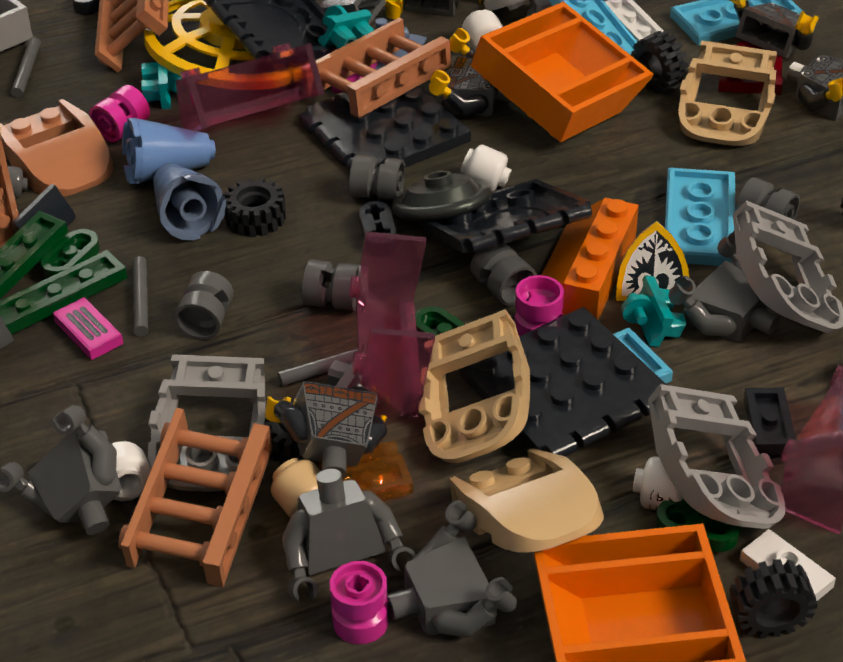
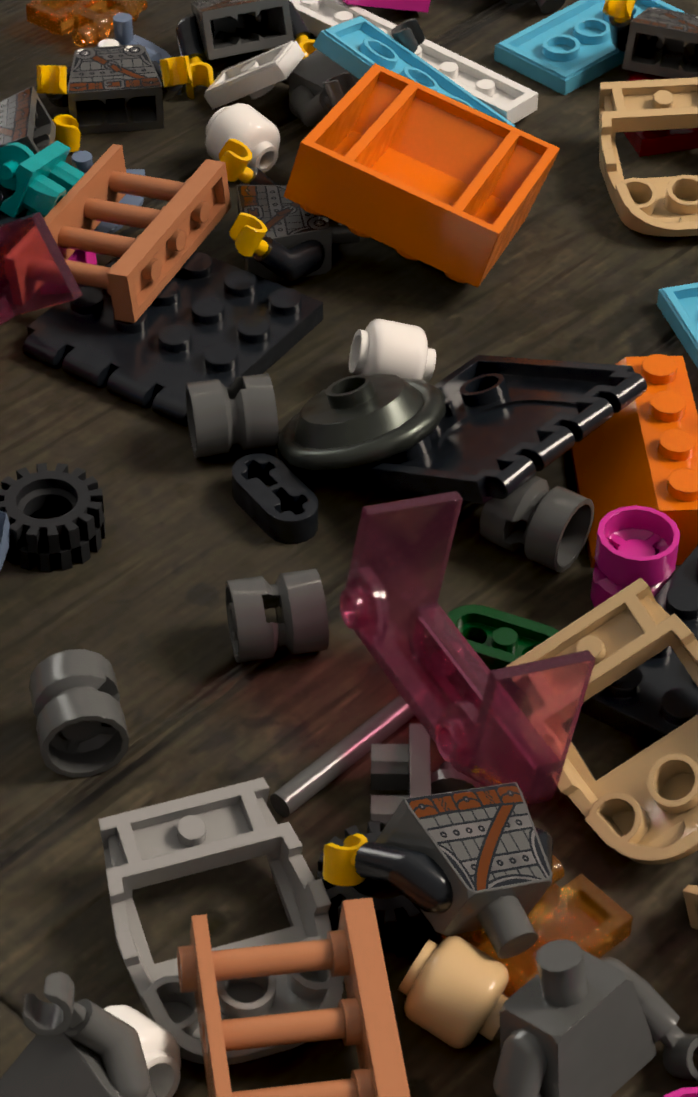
camera: 25 degrees left, 0 degrees up
black tyre [631,31,689,93] -> none

